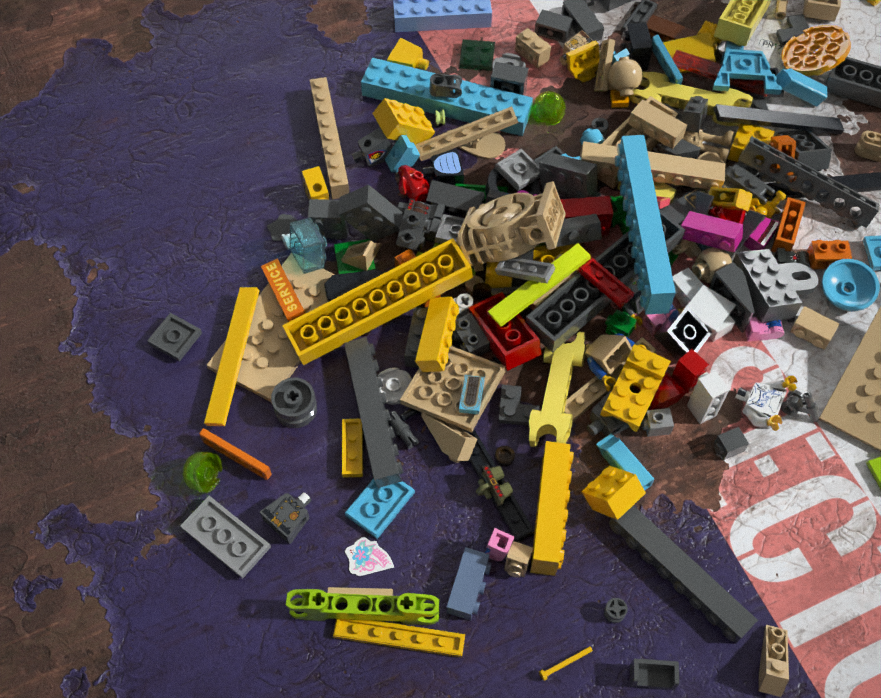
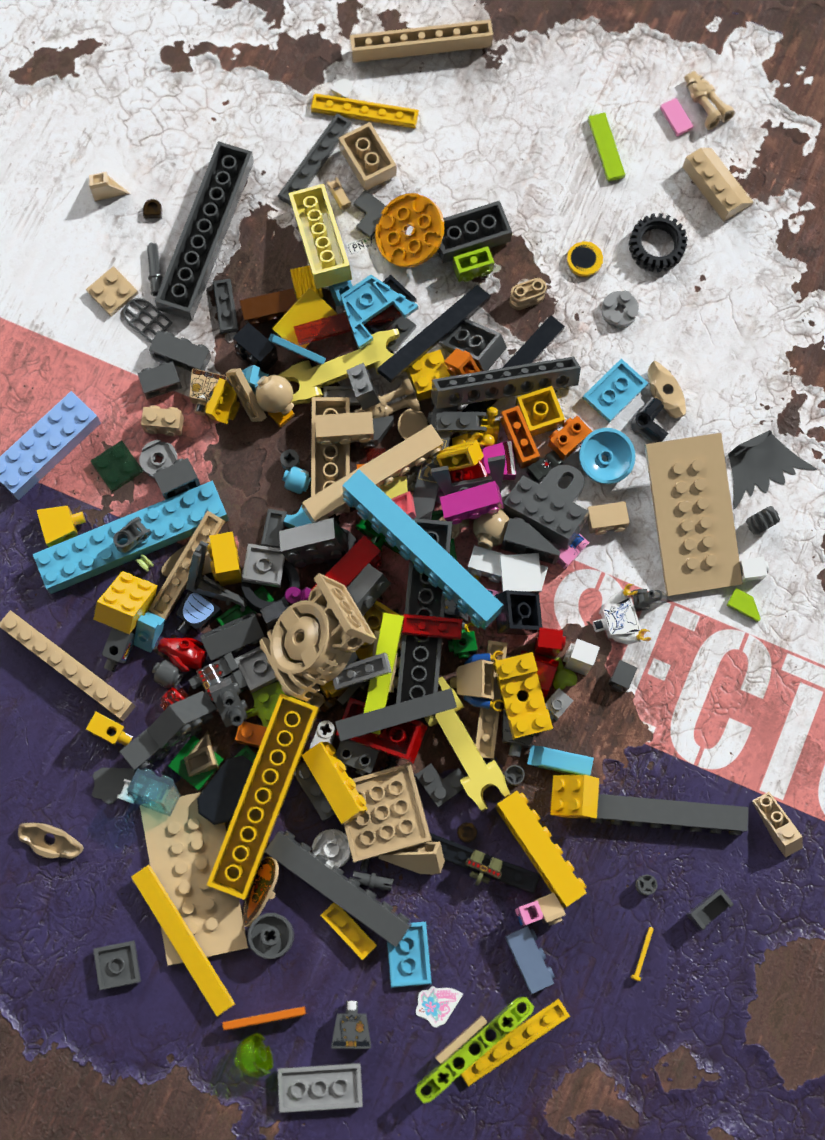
camera: 45 degrees left, 15 degrees up
orange tile [261,258,306,322] -> none
tile [459,375,485,414] -> none
clear neon green cylinder [532,91,566,126] -> none
medium azure piece [776,68,827,107] -> none
none -> tan piece [18,823,84,859]
none -> dark grey head [152,660,183,689]
none -> dark grey hinge [186,541,248,612]
none -> yellow brick [207,532,242,586]
none -> shield [243,857,279,927]
none -> dark grey tile [335,688,457,741]
none -> lime brick [453,246,494,282]
none -> dark grey wheel [504,765,525,787]
none -> yellow brick [515,386,565,437]
none -> lime rock [553,658,578,690]

